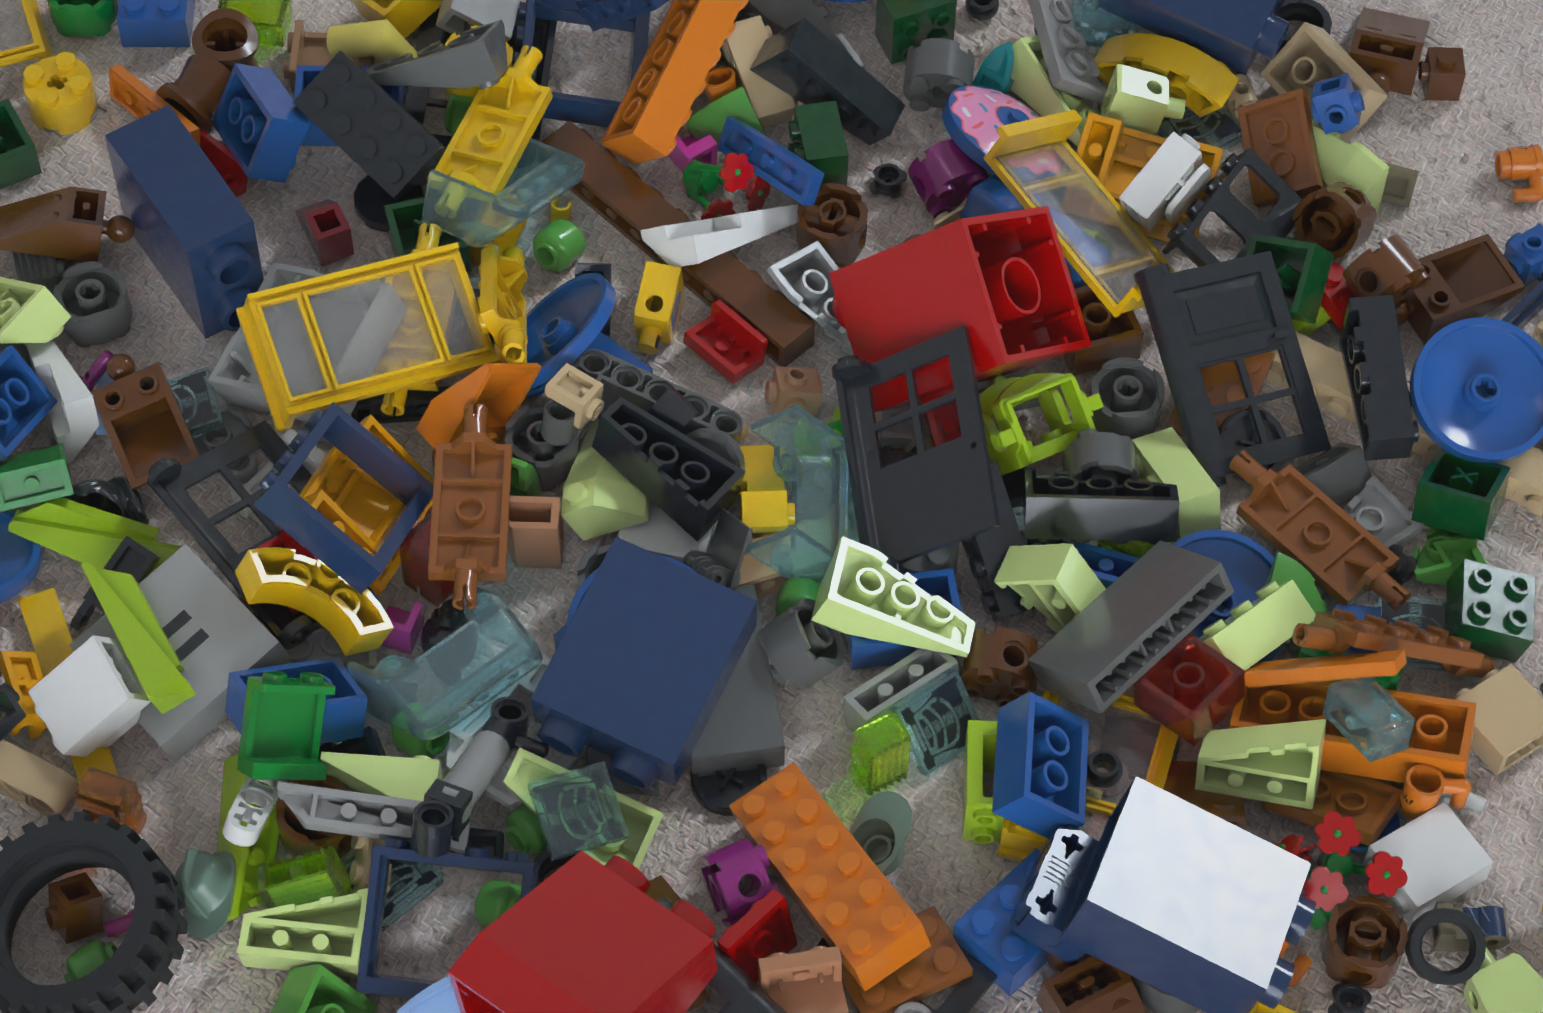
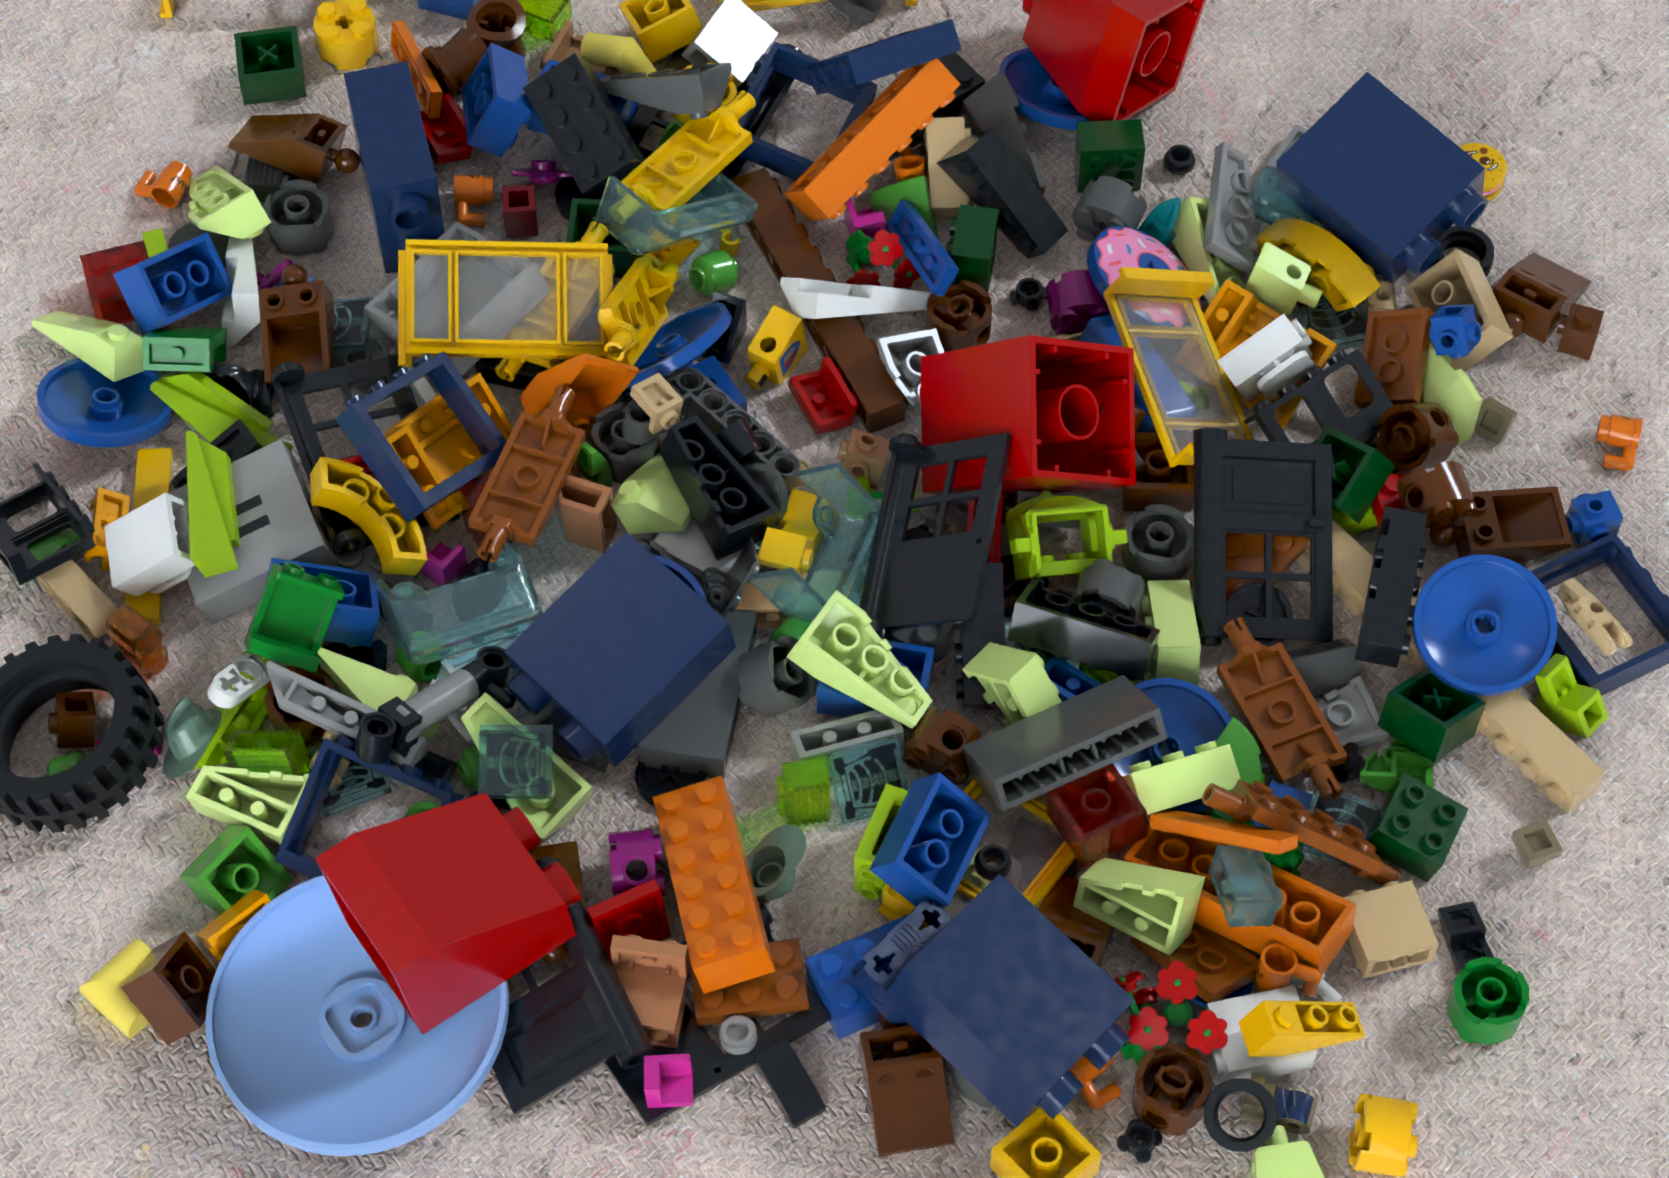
camera: 20 degrees right, 0 degrees up
none -> orange piece [454,175,494,227]
none -> magenta plate [511,160,573,184]
none -> yellow slope [1238,1000,1365,1057]

